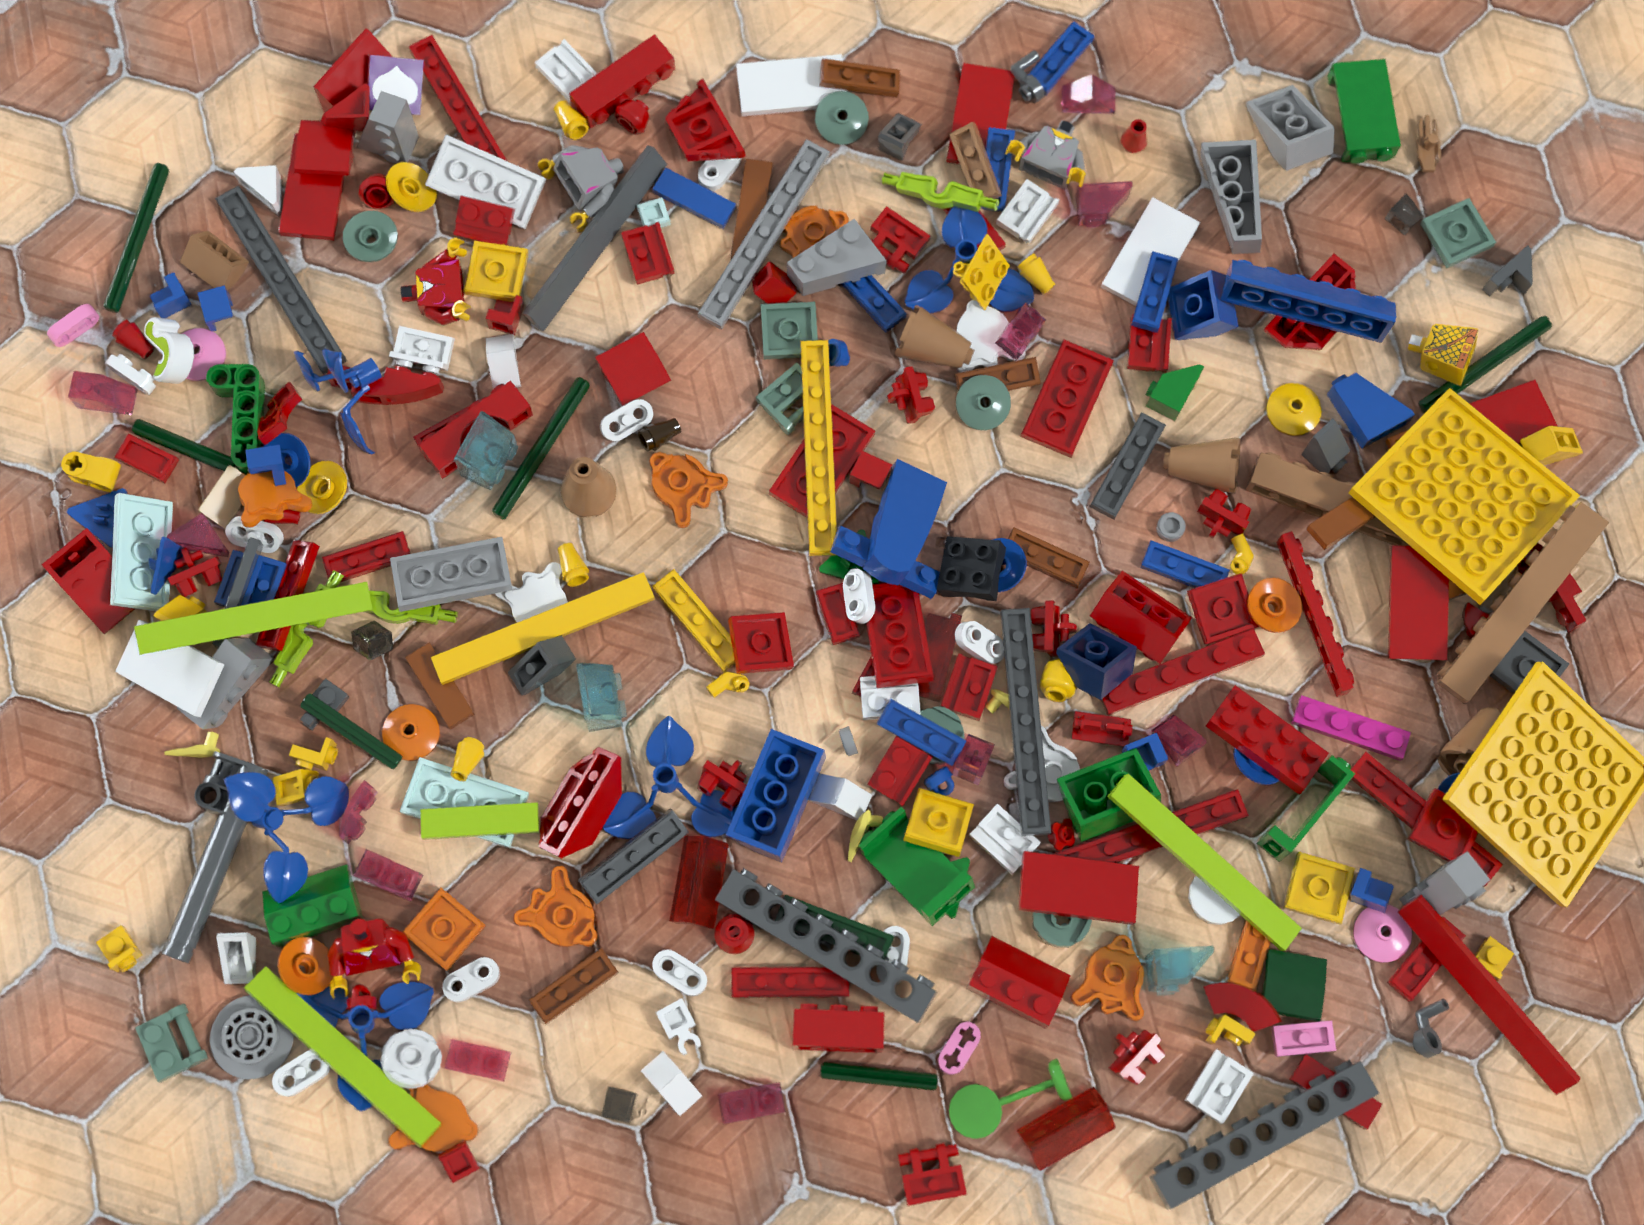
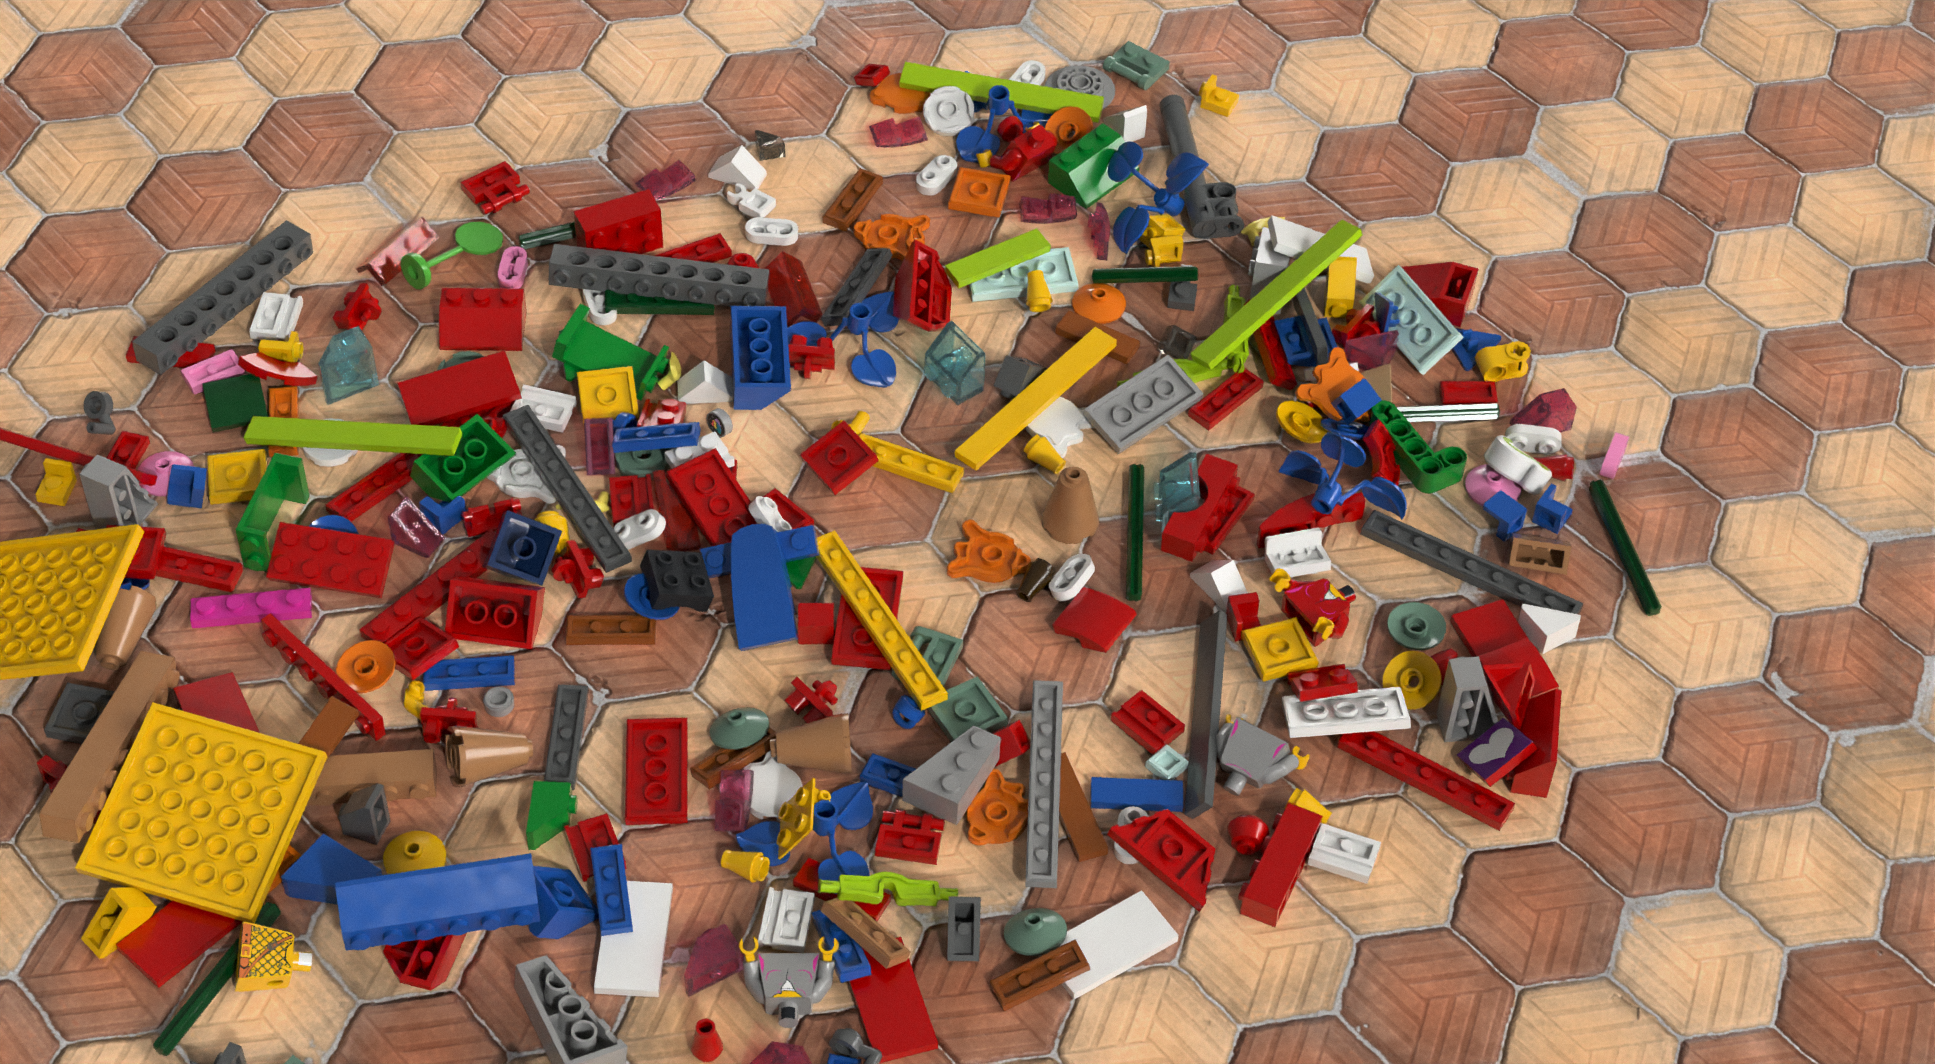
camera: 155 degrees right, 25 degrees down
orange tile [1070,935,1144,1021] -> none

